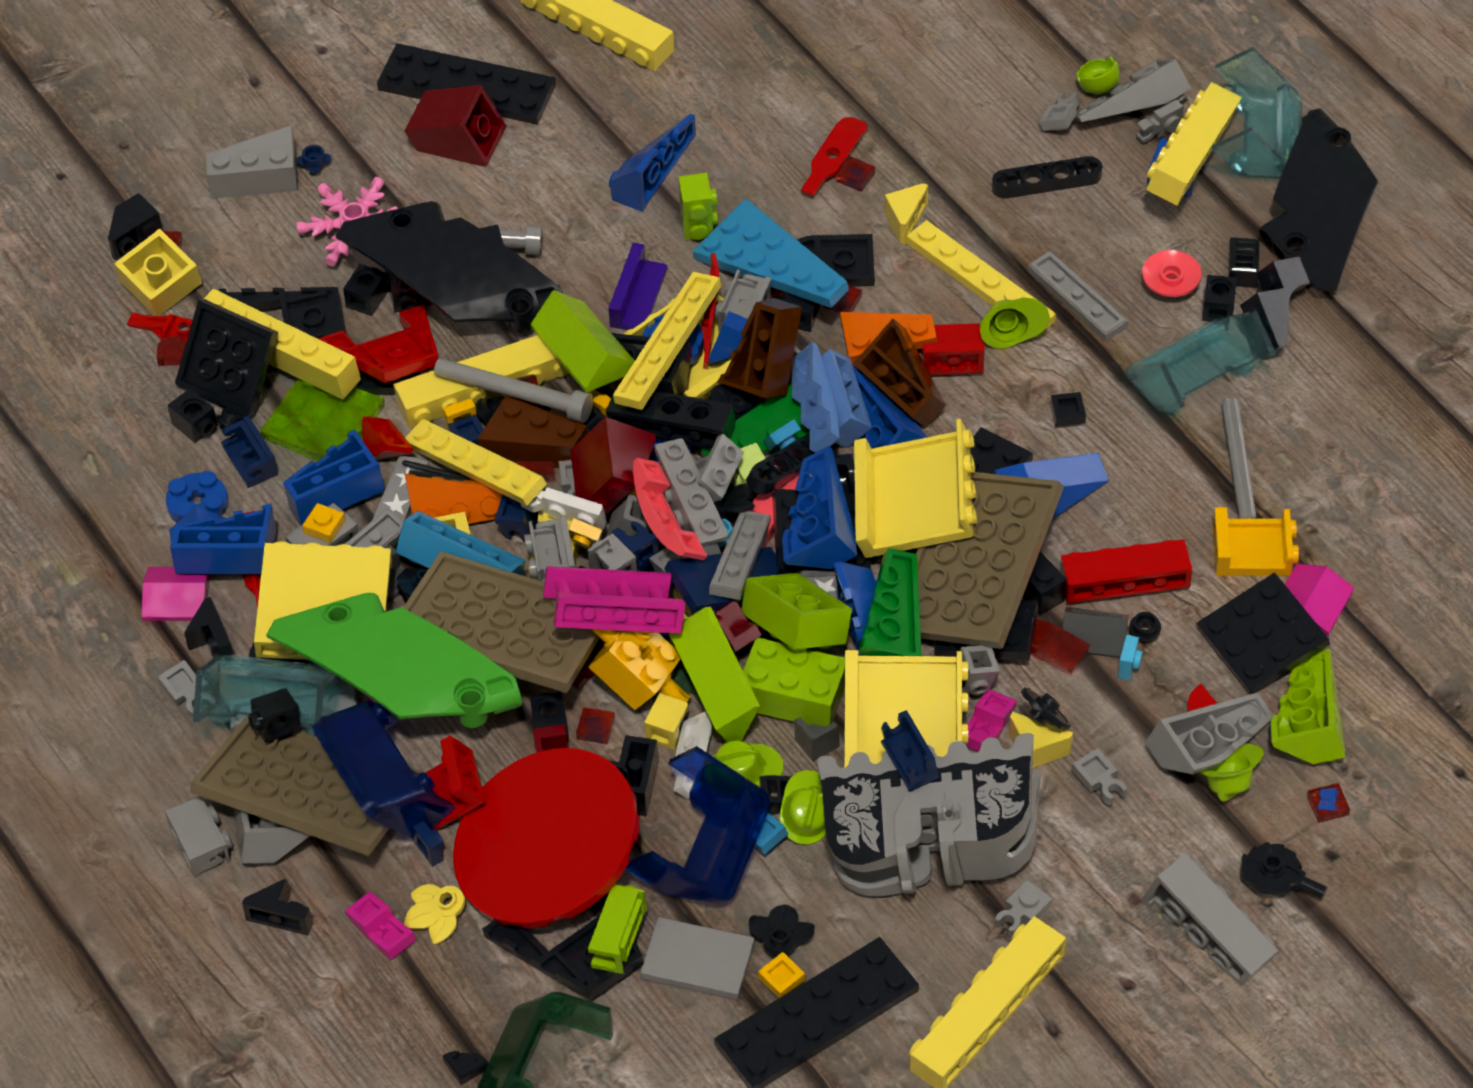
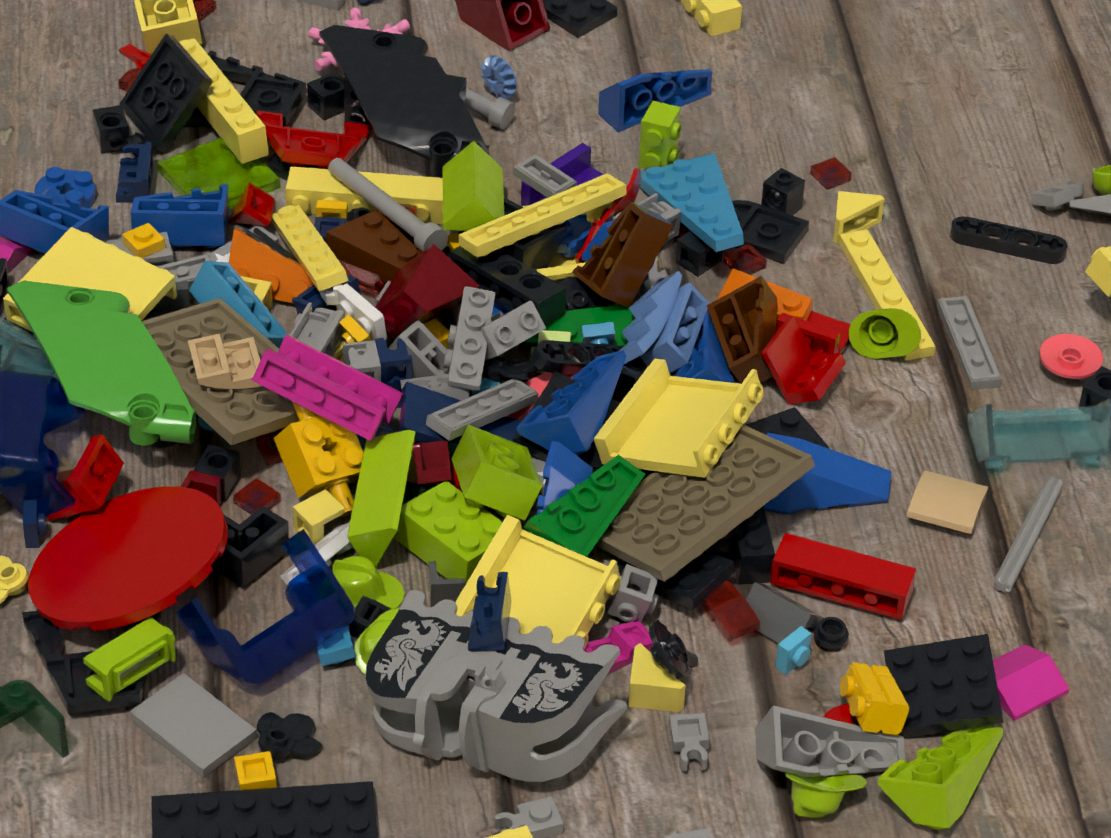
camera: 25 degrees right, 10 degrees down
coral slope [633,458,707,560] -> none
red piece [801,117,868,197] -> none
black plate [1050,392,1086,426] -> none
yellow panel [1212,507,1299,576] -> none
none -> tan slope [188,334,262,389]
none -> medium blue gear [481,55,517,100]
none -> light grey tile [513,154,577,198]
none -> black brick [761,168,805,215]
none -> red bracket [762,317,846,405]
none -> yellow brick [839,662,910,735]
none -> tan slope [906,470,988,534]

